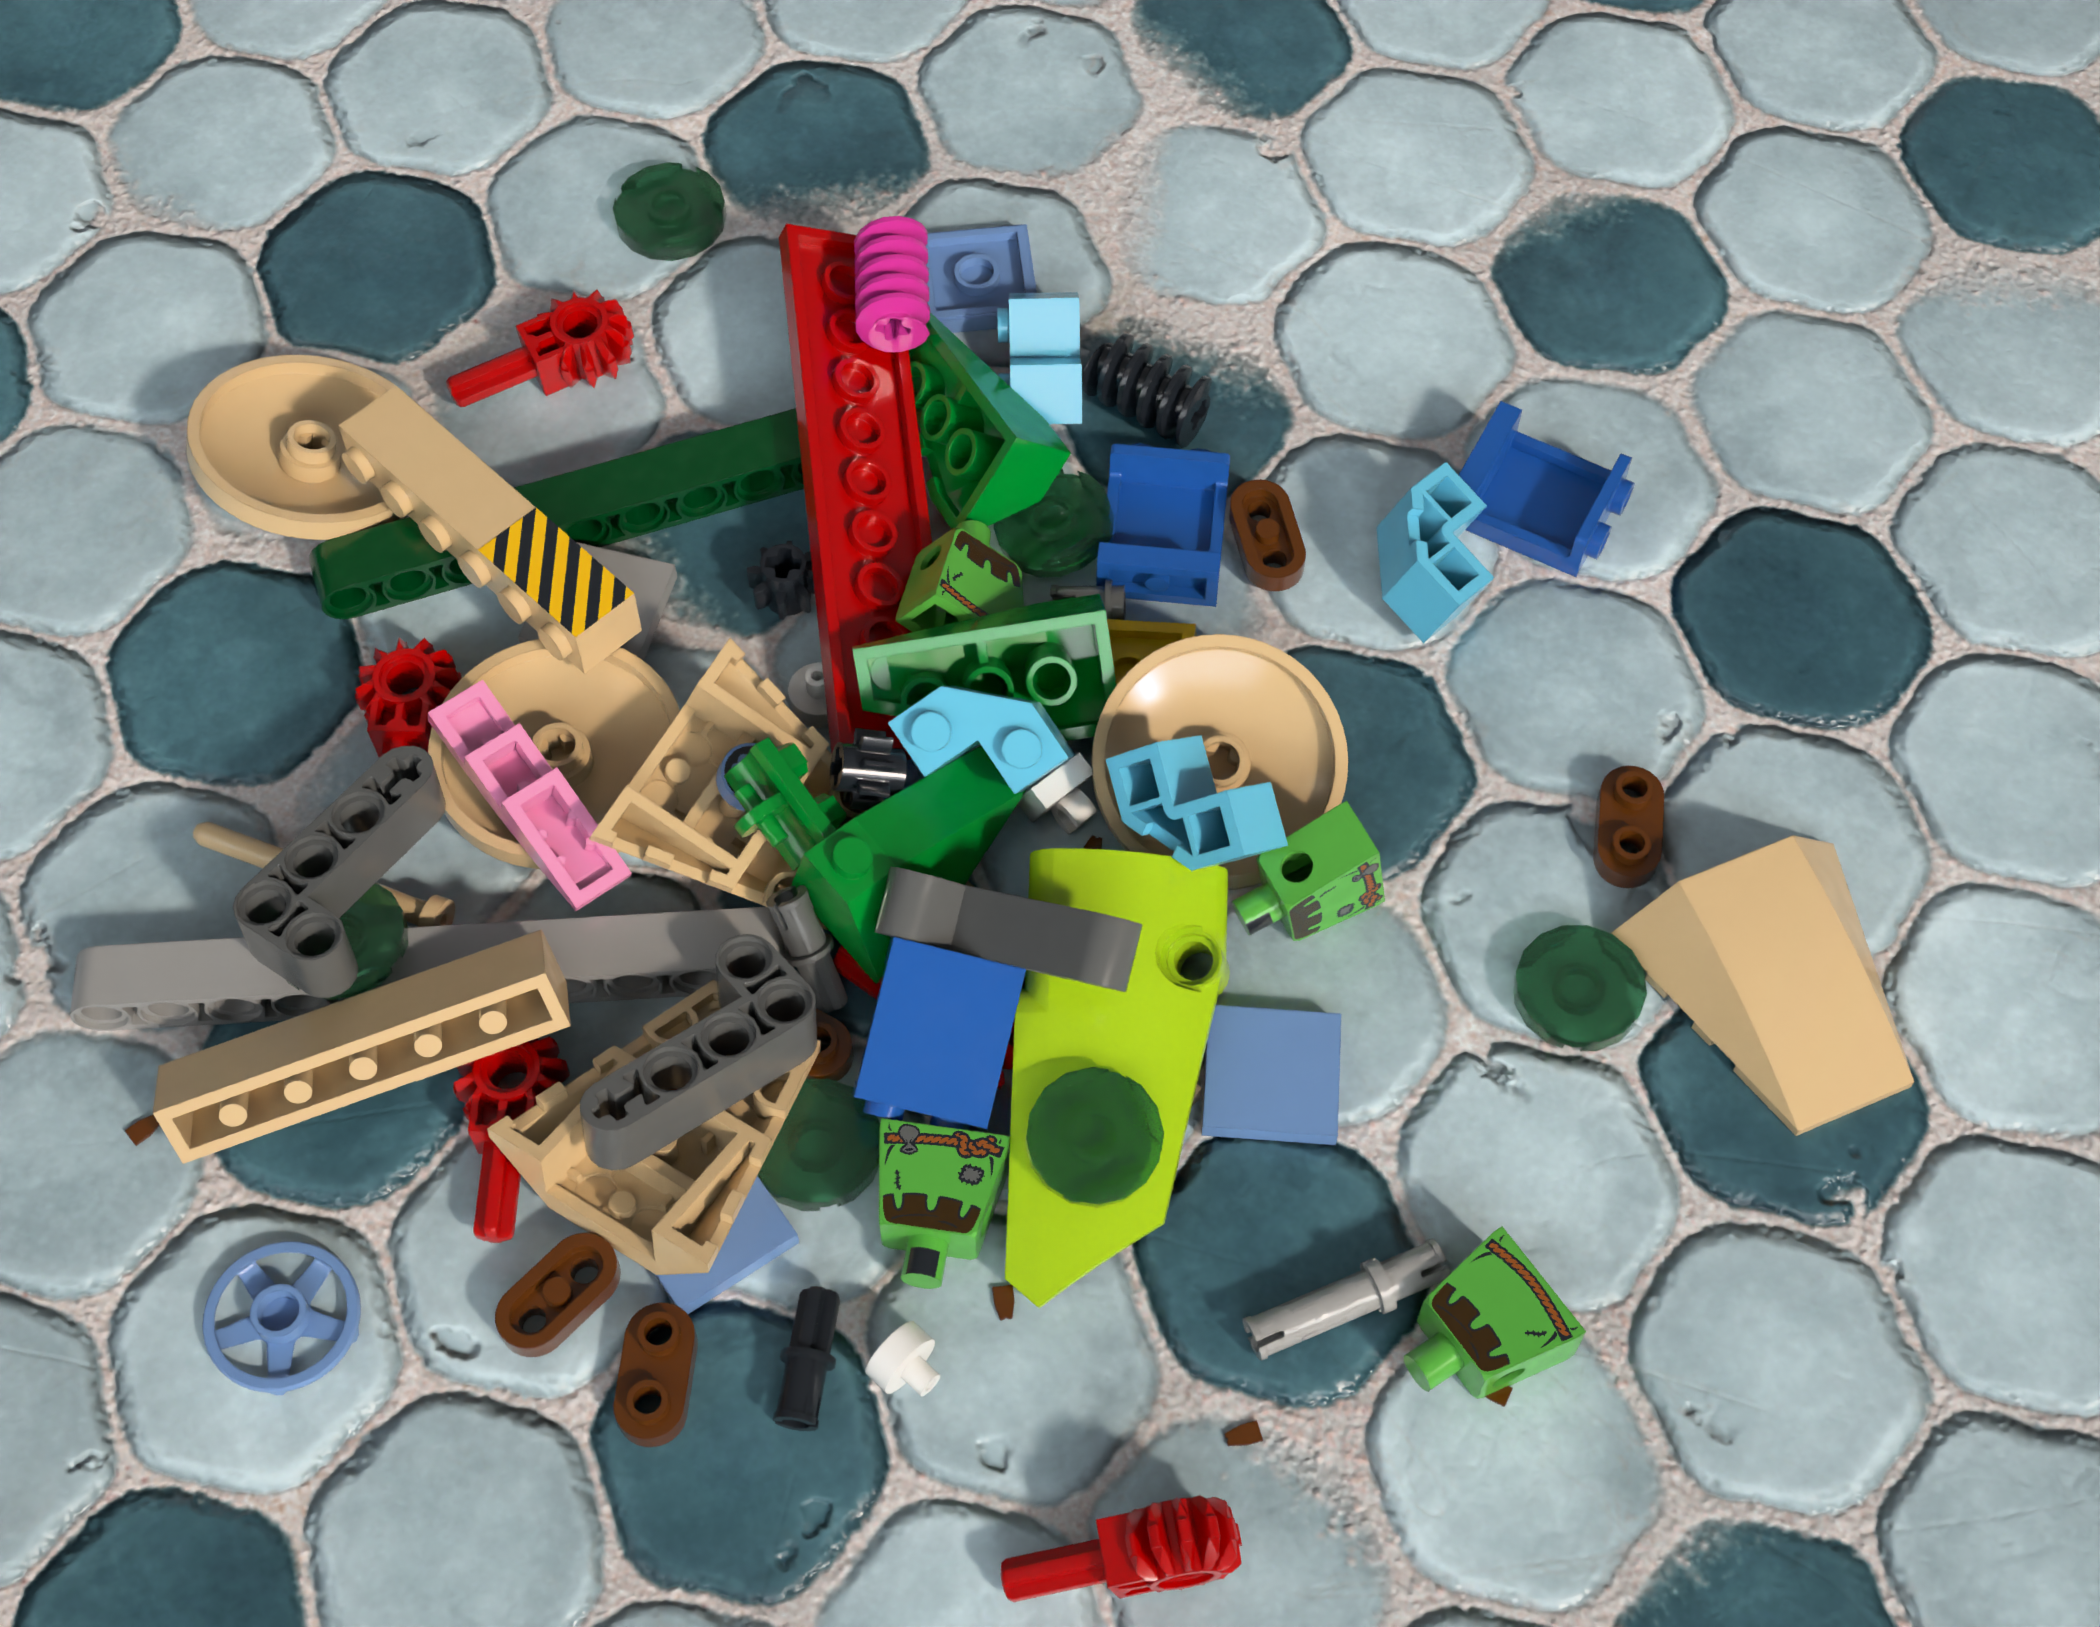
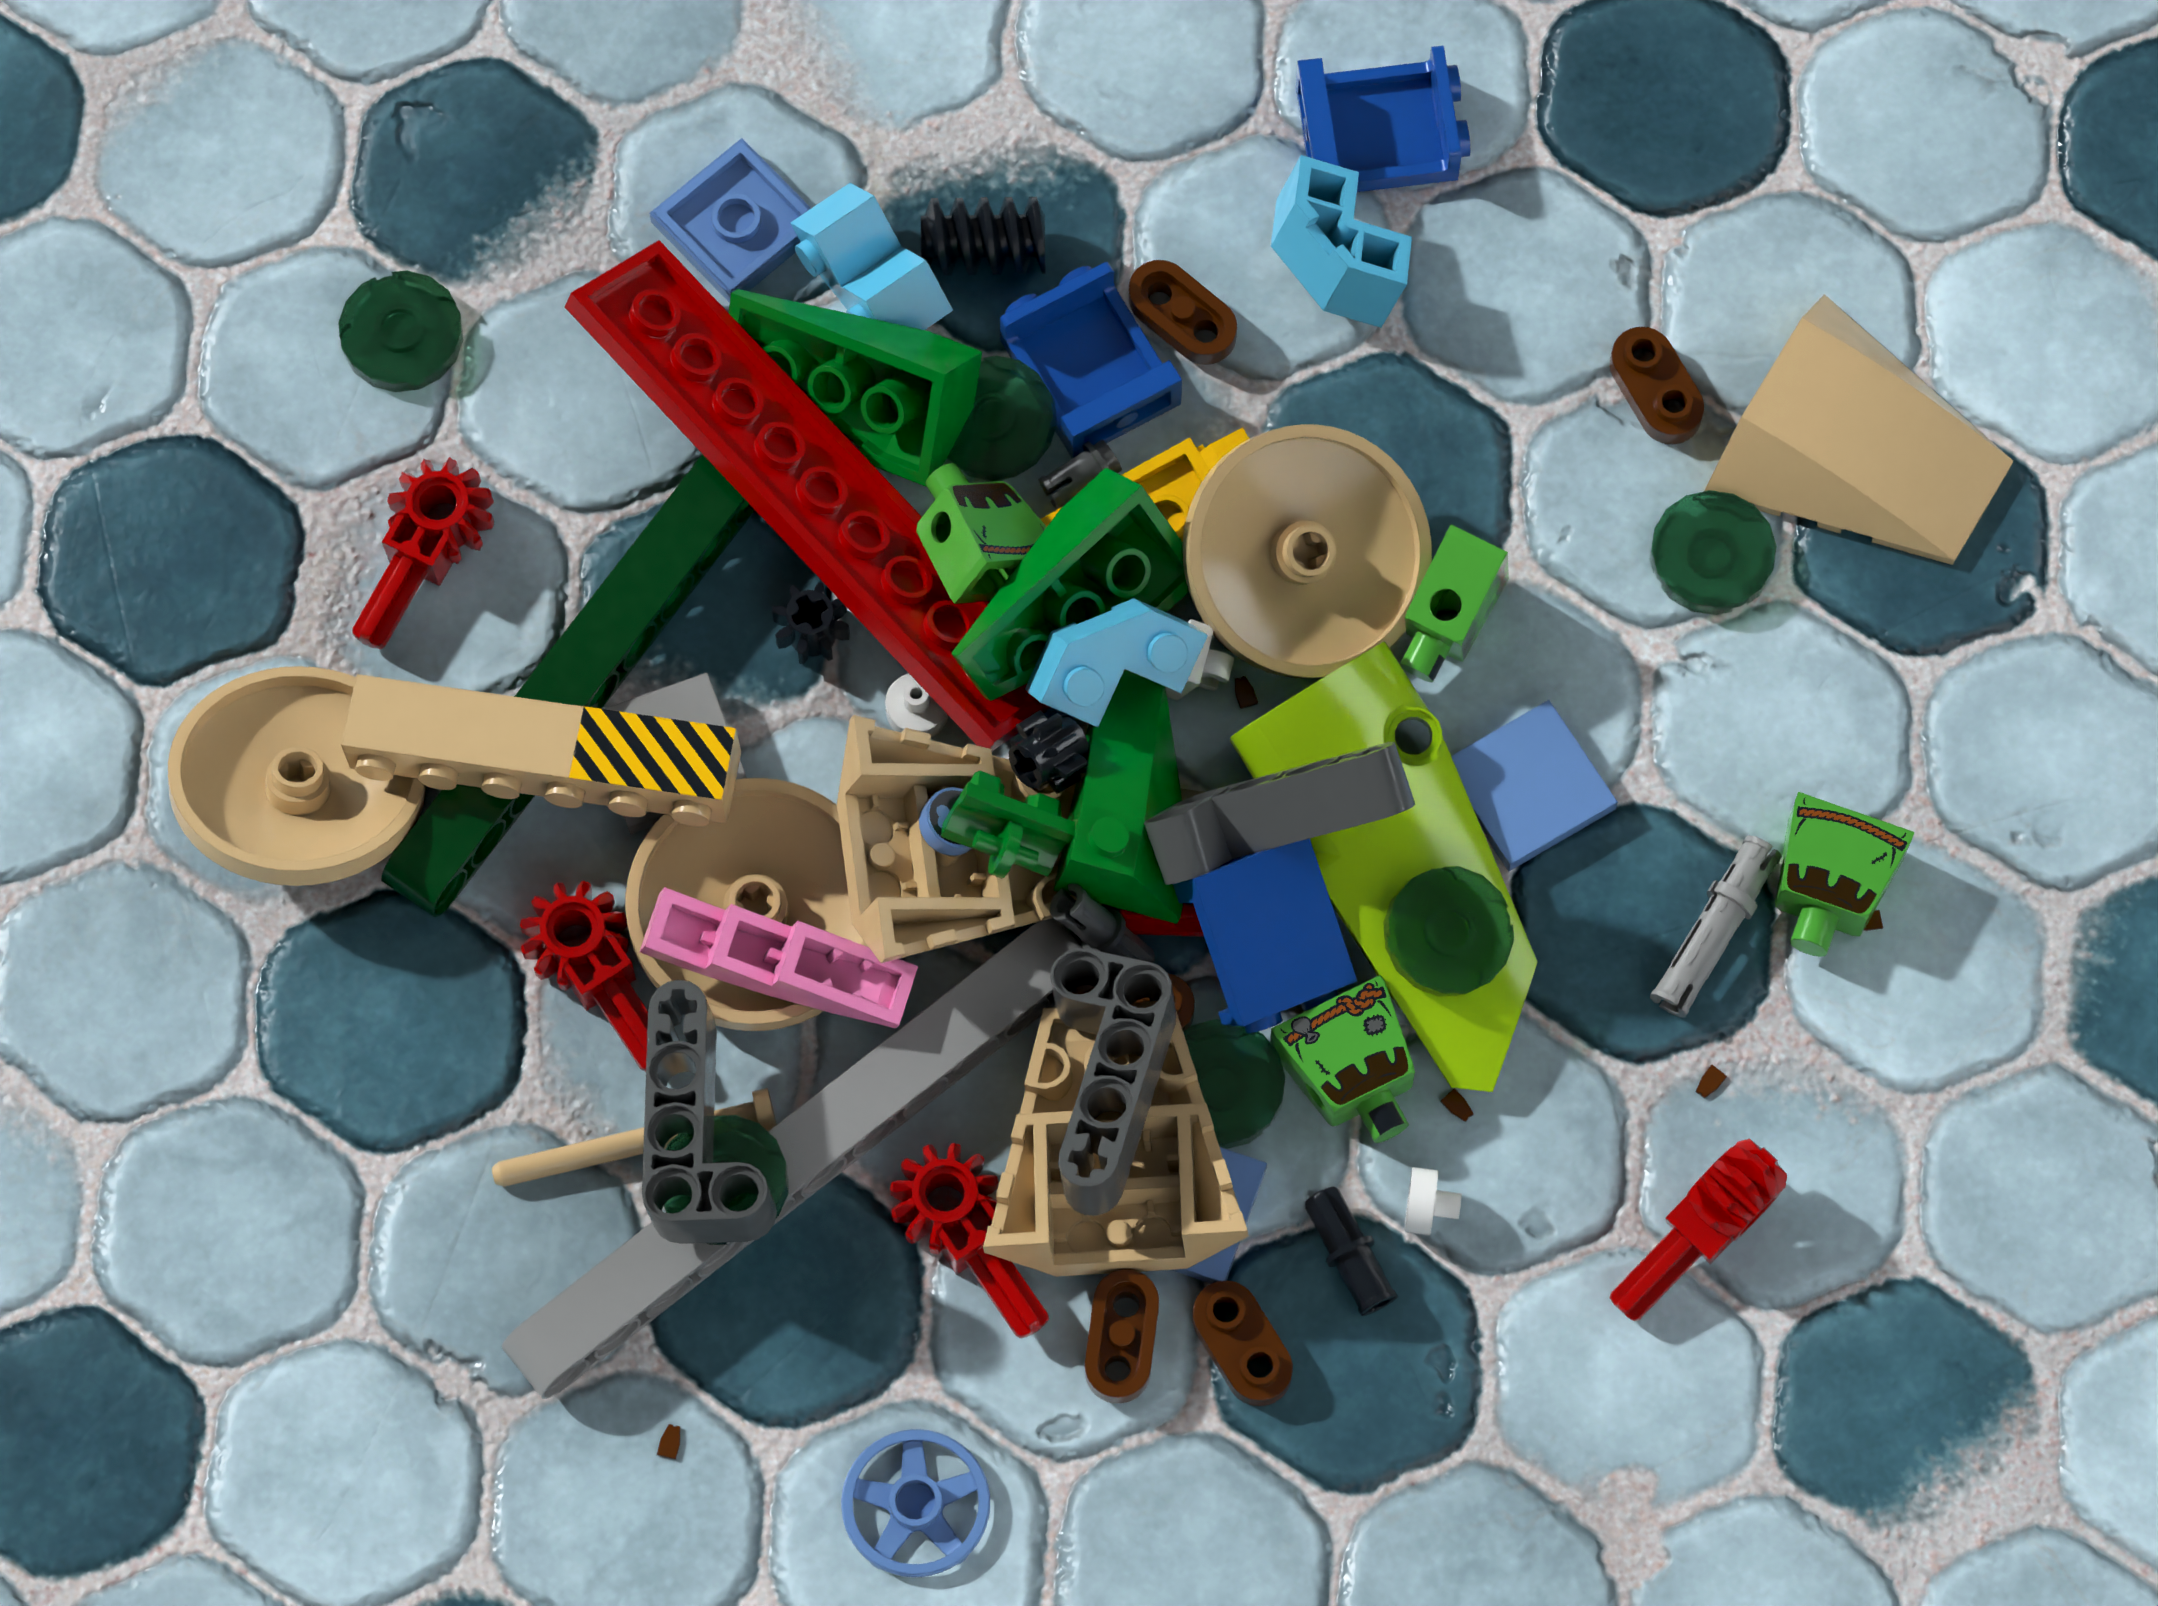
camera: 35 degrees left, 10 degrees up
tan brick [153,929,571,1164] -> none
dark pink piece [854,216,930,352] -> none
medium azure brick [1106,735,1288,871] -> none

